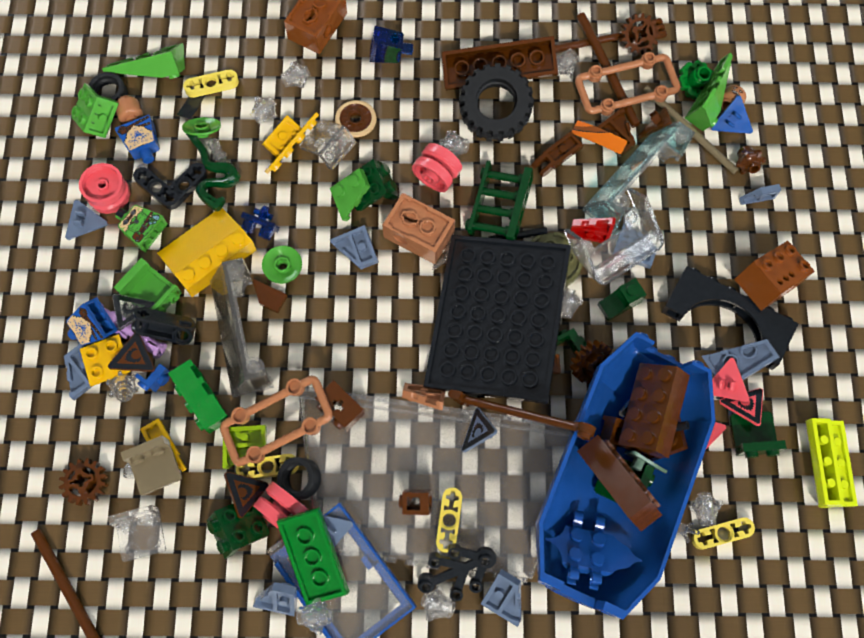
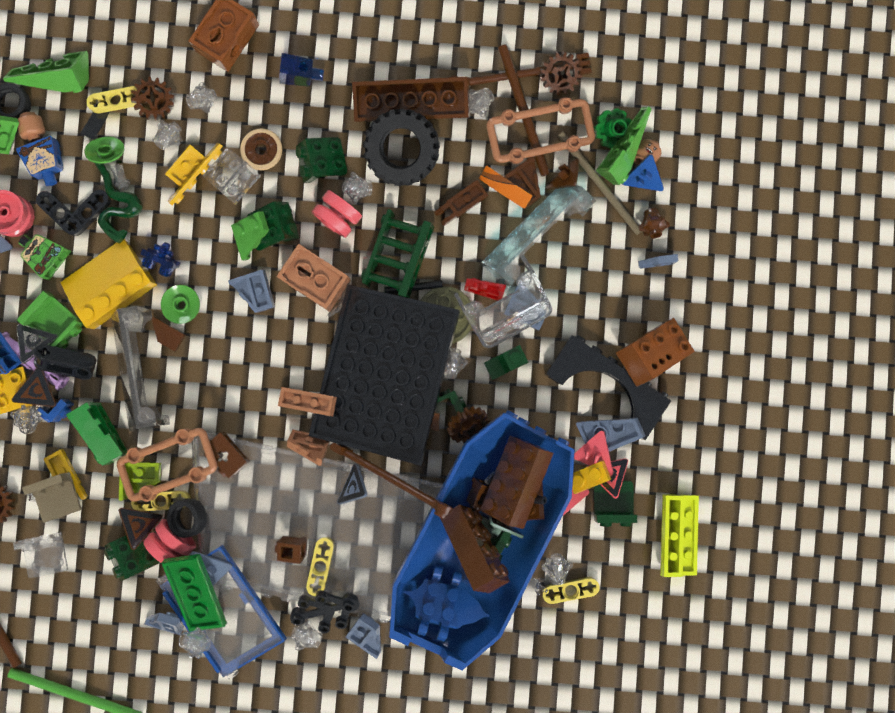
camera: 10 degrees right, 15 degrees up
none -> reddish brown gear [131,77,174,121]
none -> nougat plate [278,387,337,417]
none -> dark green bracket [296,137,347,183]
none -> yellow plate [572,461,611,494]

